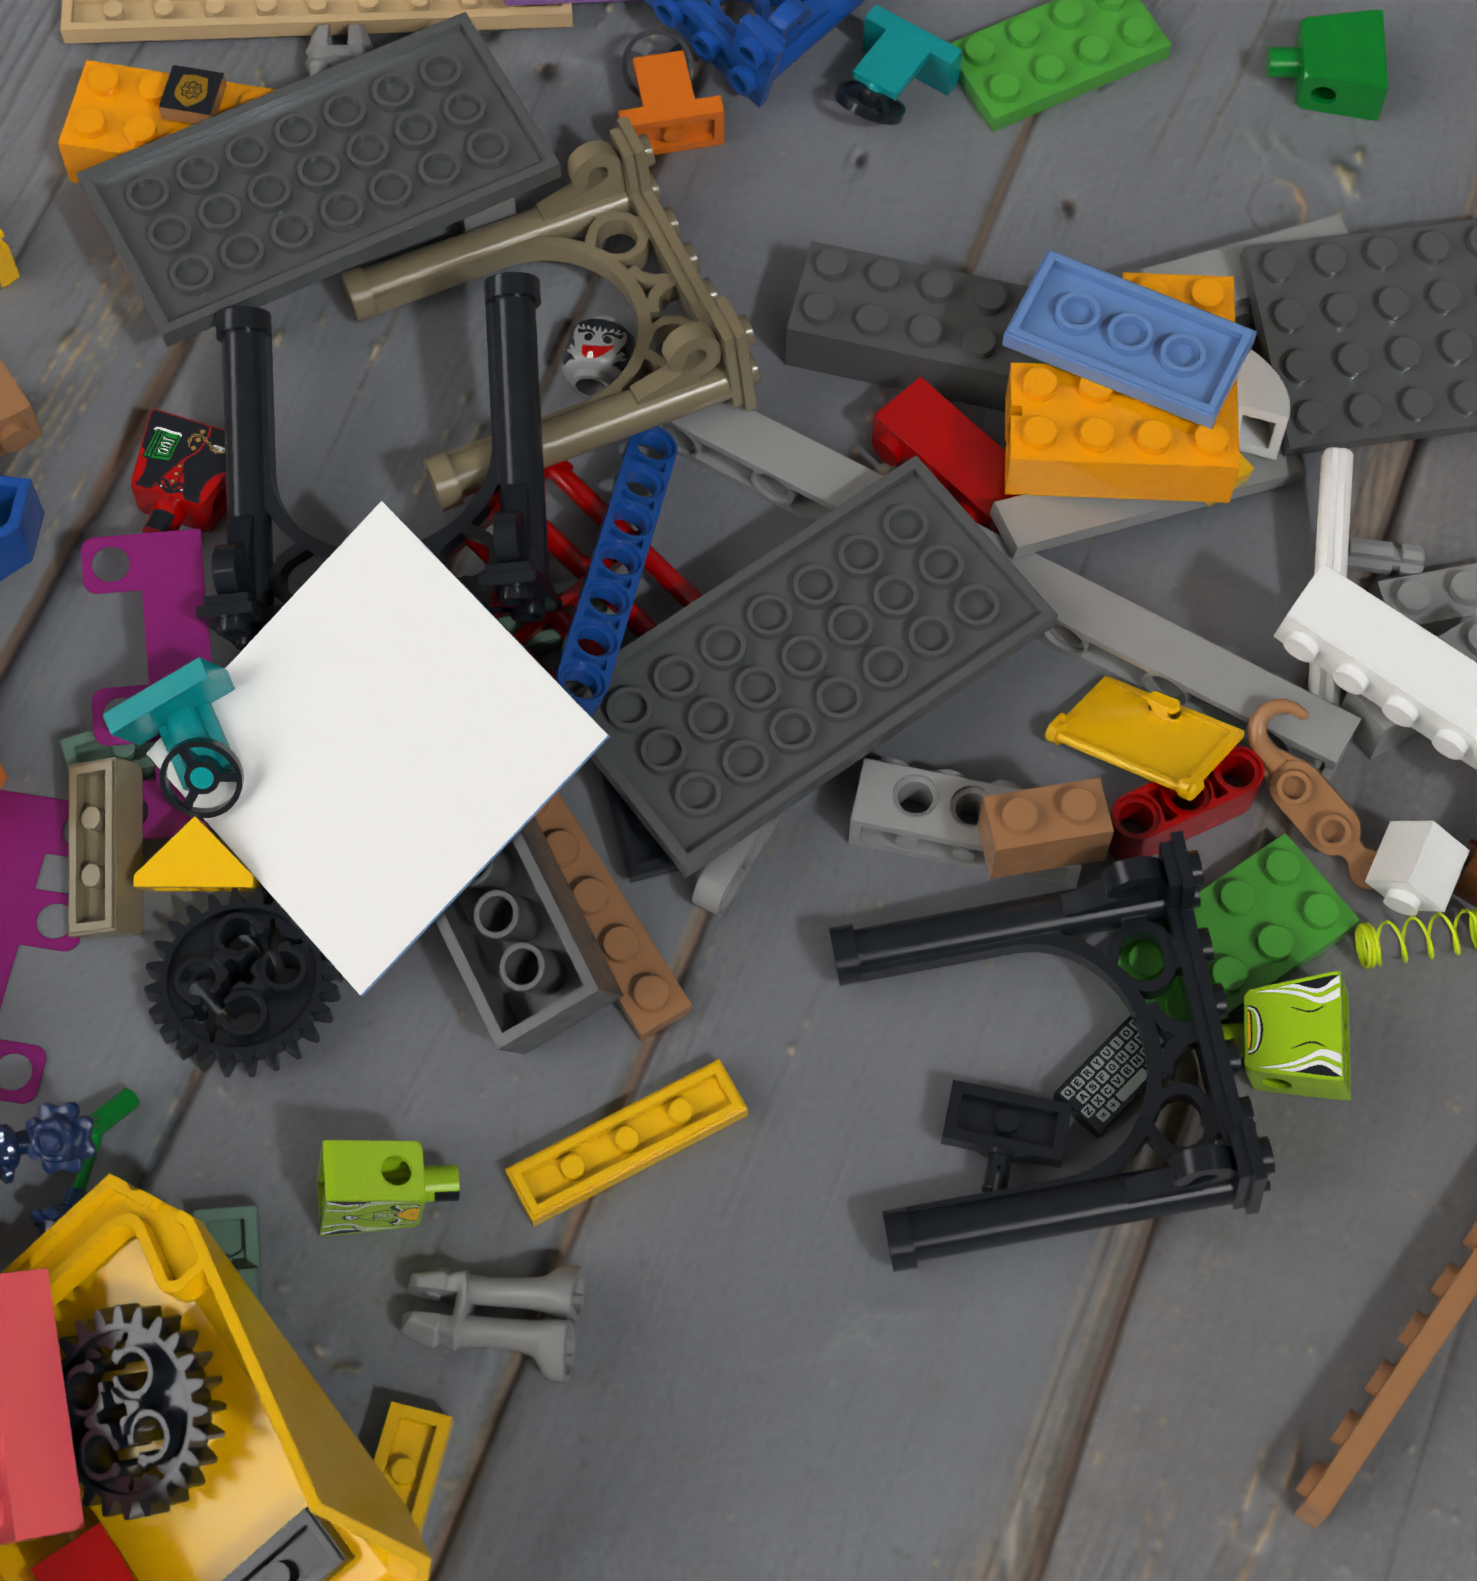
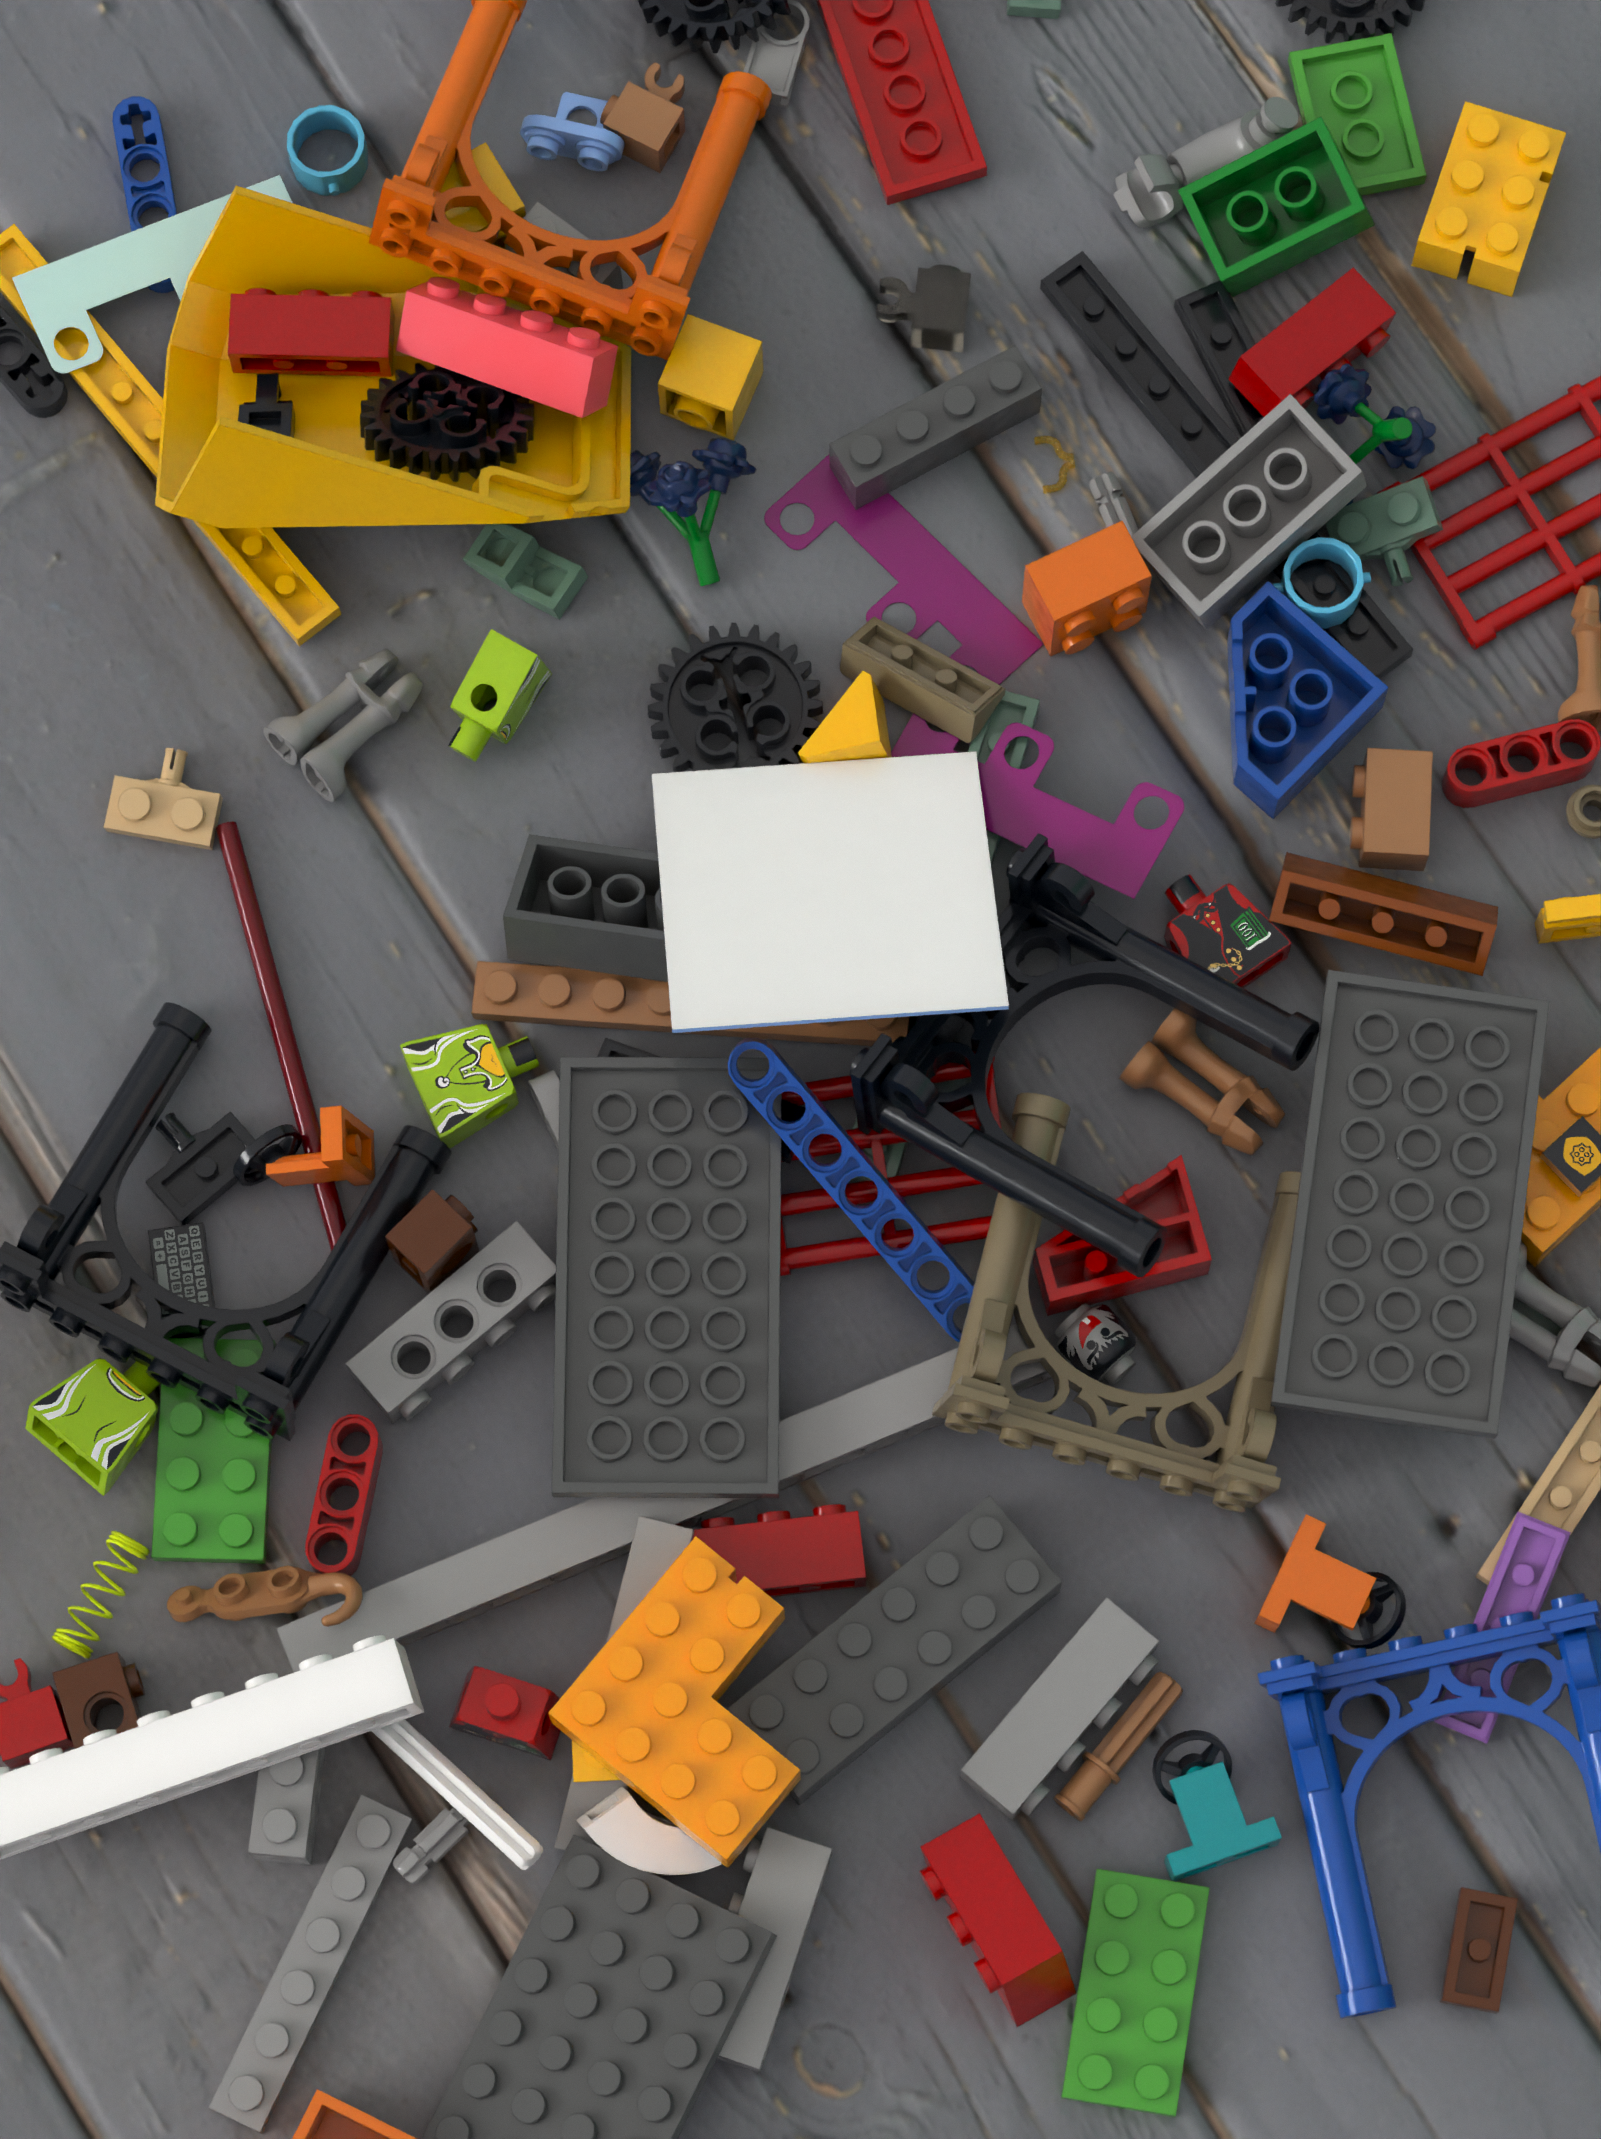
camera: 130 degrees right, 10 degrees up
teal piece [103,657,244,818] -> none
yellow tile [505,1059,748,1227] -> none
medium nougat brick [977,777,1114,879] -> none
medium blue tile [1002,249,1257,429] -> none
yellow door [1045,675,1245,801] -> none
white brick [1365,821,1470,916] -> none
none -> tan plate [104,748,223,850]
none -> dark red piece [215,822,347,1251]
none -> orange piece [233,1105,375,1187]
none -> reddish brown brick [385,1189,479,1294]
none -> lime torso [400,1024,540,1148]
none -> red torso [449,1666,561,1761]
none -> red wedge [919,1813,1077,2027]
none -> light grey brick [960,1597,1159,1821]
none -> red wedge [1033,1155,1212,1316]
none -> medium nougat axle [1054,1672,1183,1822]
none -> medium nougat piece [1119,1008,1285,1155]
none -> dark orange brick [1269,852,1498,976]

